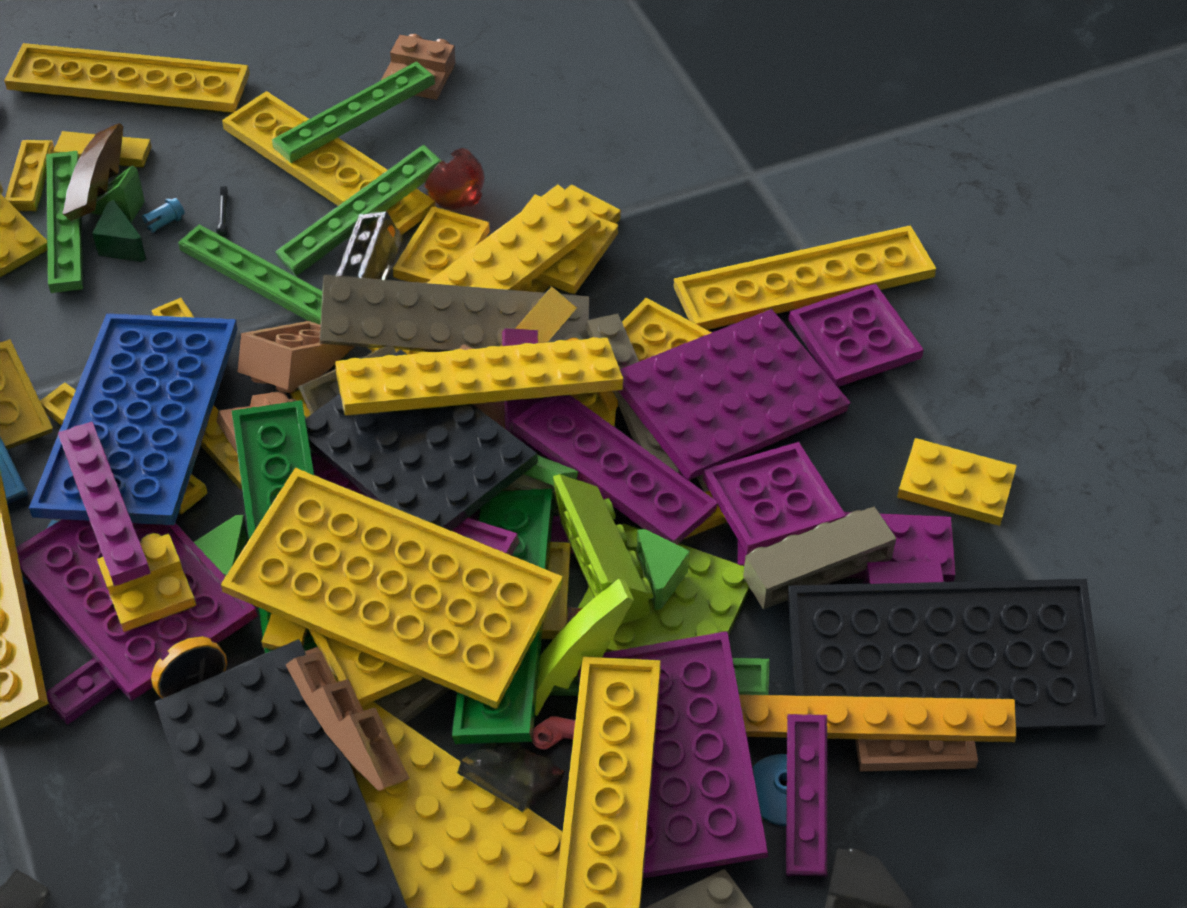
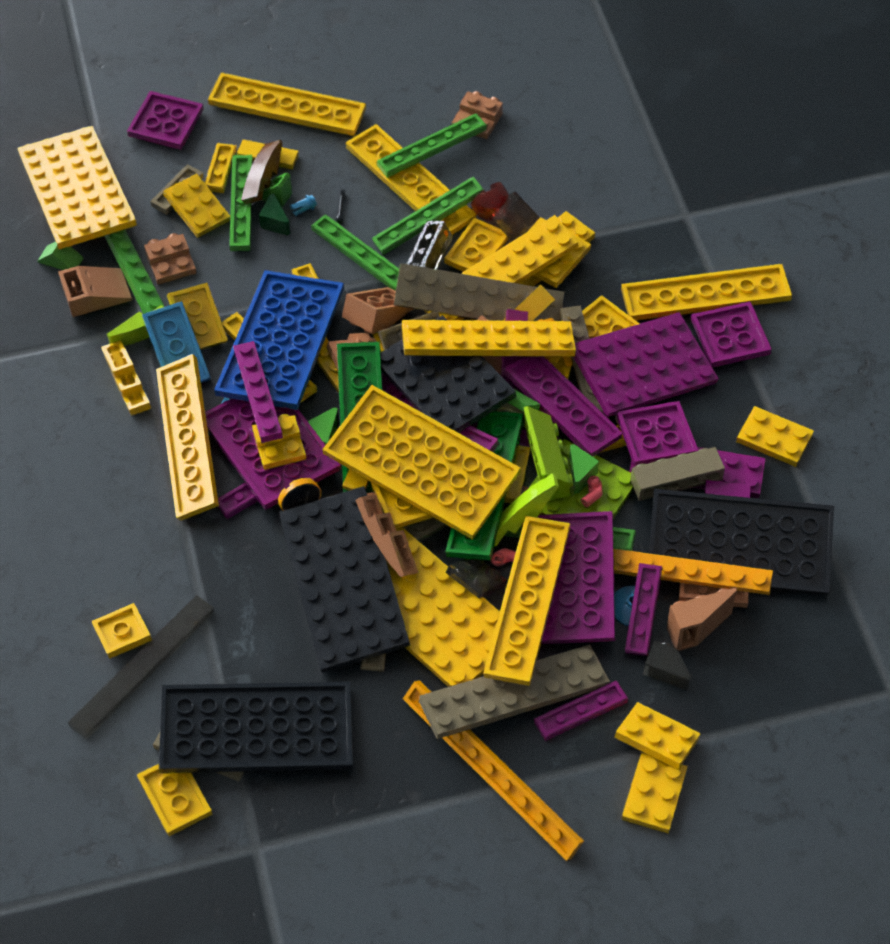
camera: 10 degrees right, 5 degrees up
none -> clear smoke plate [493,191,540,241]
none -> coral arm [581,476,603,508]
none -> nougat slope [666,587,737,651]

